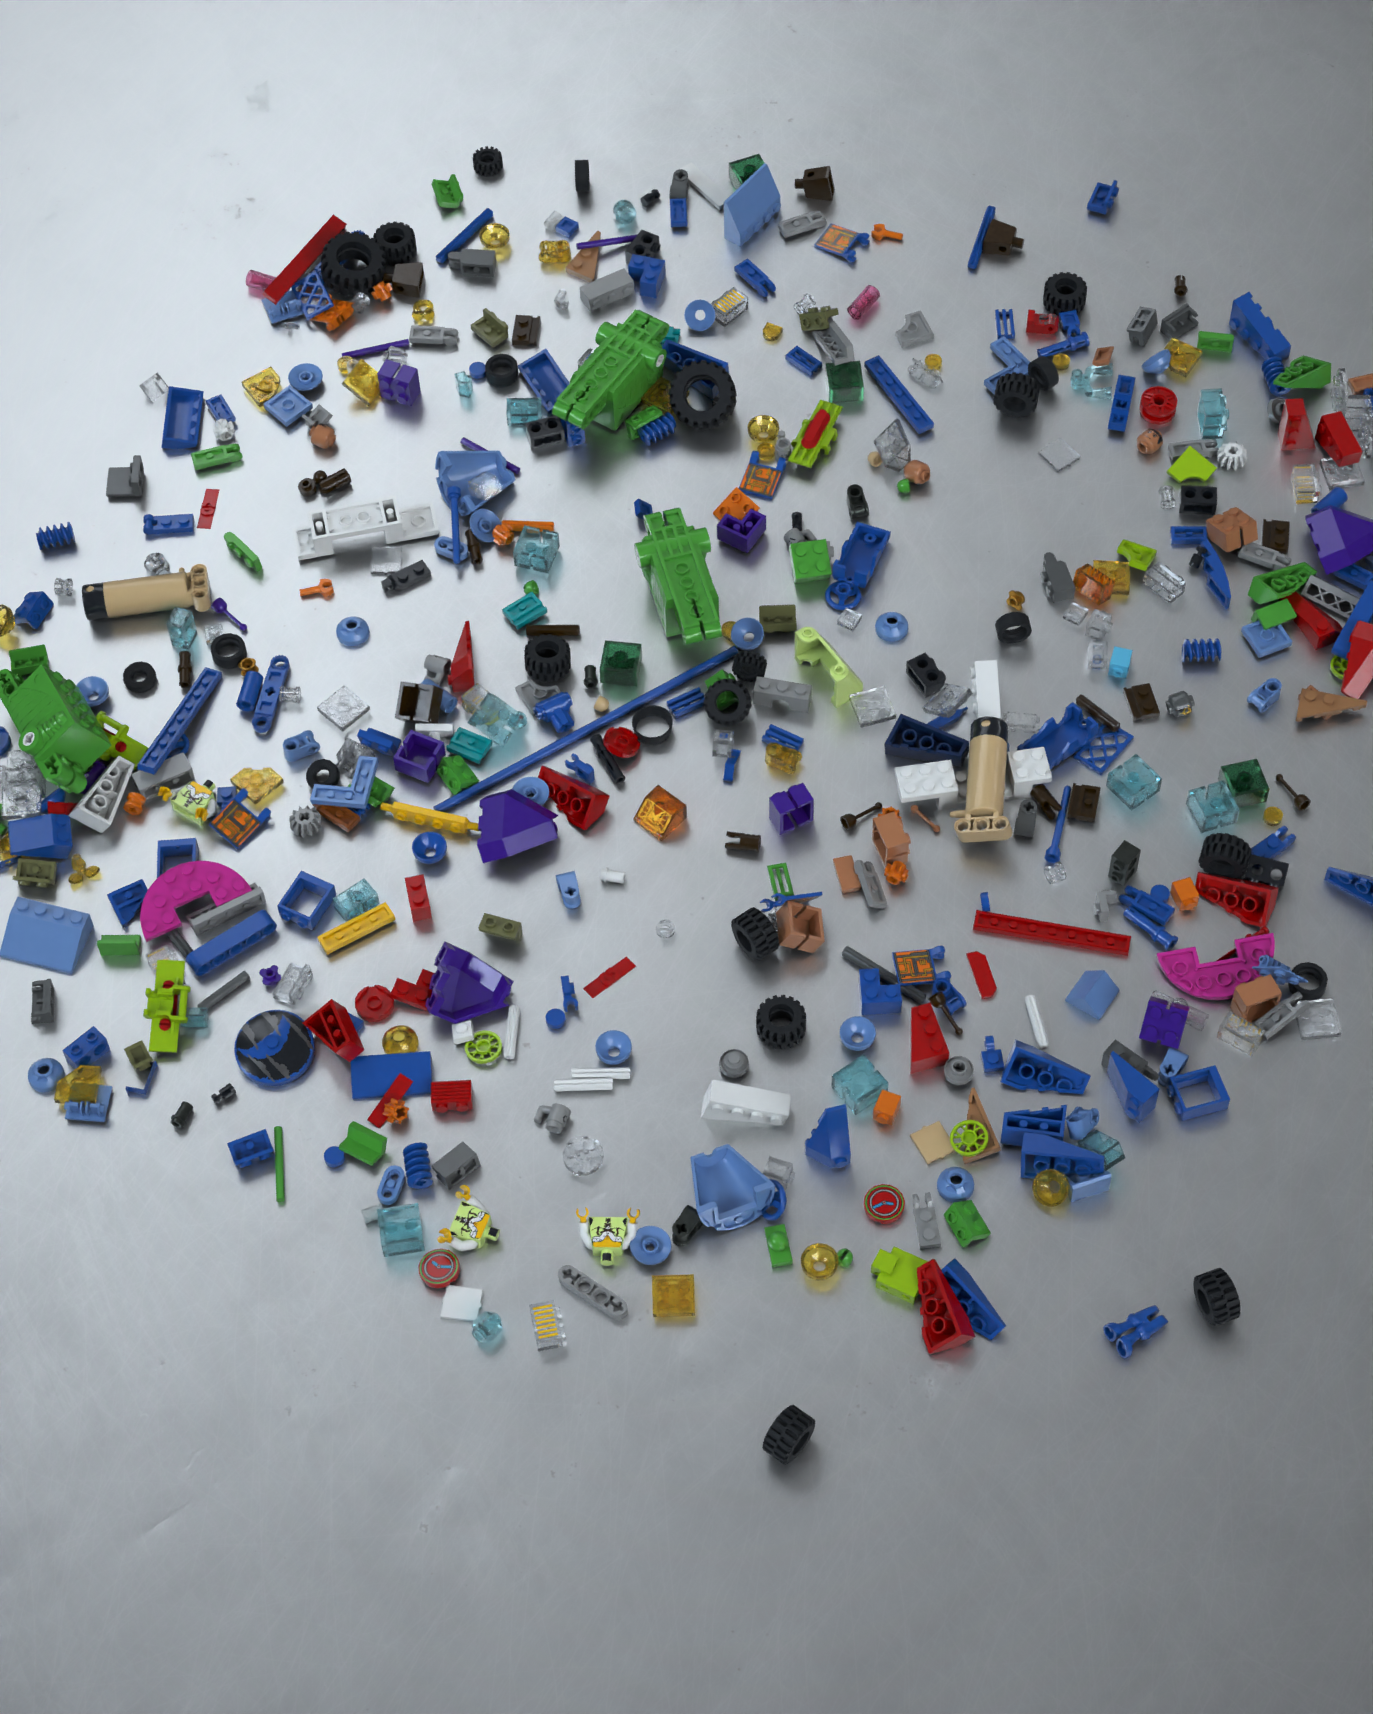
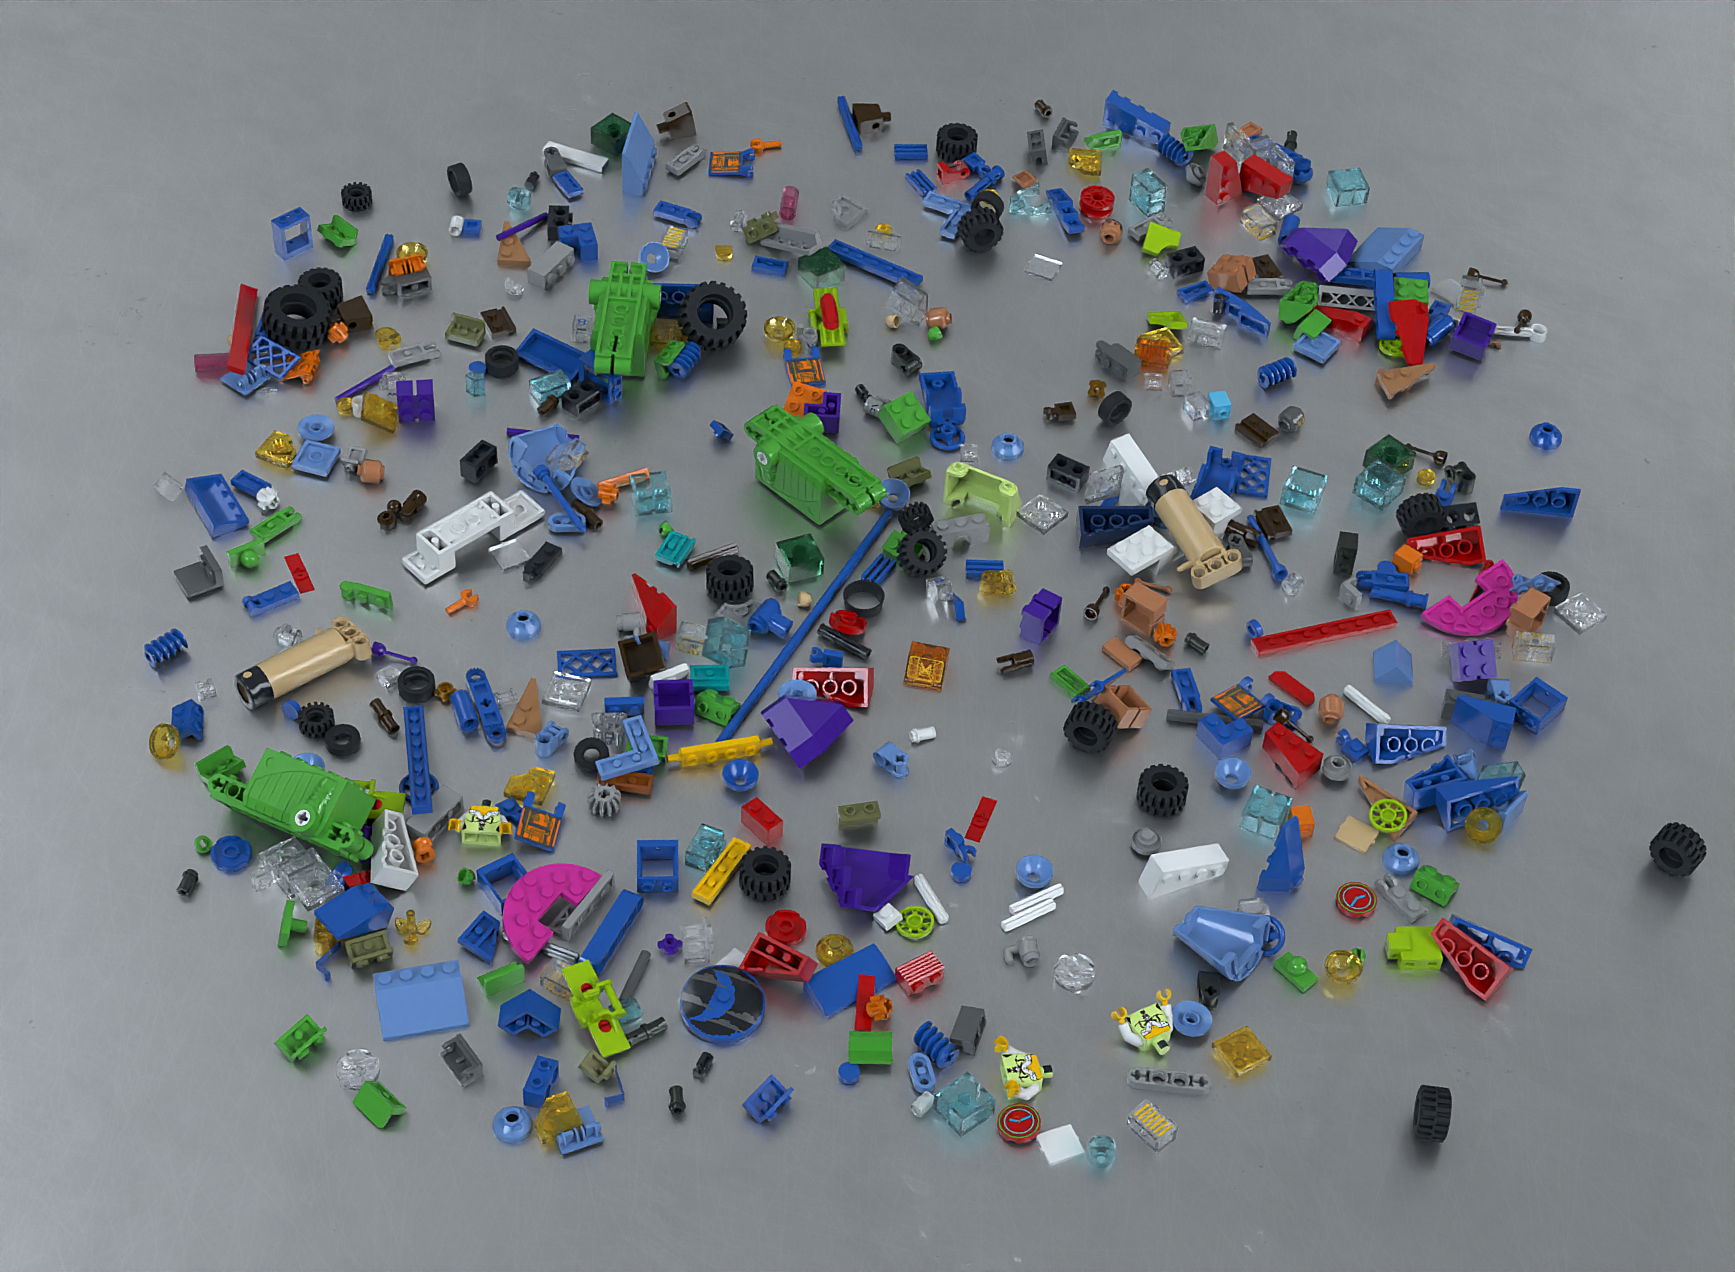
camera: 35 degrees left, 10 degrees down
clear light blue brick [166,607,197,650] -> none
bright green bar [274,1126,285,1202] -> none
clear wheel [350,292,370,314] -> none
red plate [390,969,435,1011] -> none
clear yellow piece [538,240,571,263] -> none
dark brown axle [1076,694,1120,732] -> none
blue bracket [1087,180,1119,215] -> none
blue piece [1103,1305,1168,1359] -> none
medium blue piece [1141,349,1171,375] -> none
white gear [1217,441,1247,471] -> none
medium blue piece [1247,678,1282,713] -> none
light grey hinge [1254,992,1310,1040] -> none
none -> bright green tile [226,538,266,568]
none -> blue window [271,207,313,261]
none -> blue tile [281,699,302,720]
none -> black tyre [298,702,335,739]
none -> orange hinge [388,254,426,277]
none -> bright green hinge [457,867,476,885]
none -> black brick [460,439,498,483]
none -> blue brick [498,989,561,1037]
none -> medium nougat wing [506,678,542,739]
none -> dark brown pin [537,395,559,417]
none -> blue window [557,648,618,679]
none -> pearl dark grey pin [625,1017,668,1047]
none -> black tyre [739,846,791,902]
none -> blue tile [894,144,928,159]
none -> dark brown plate [1043,402,1076,421]
none -> blue hinge [1171,668,1202,712]
none -> pearl dark grey pin [1184,632,1210,654]
none -> nougat head [1318,694,1344,724]
none -> pearl dark grey piece [1444,461,1476,494]

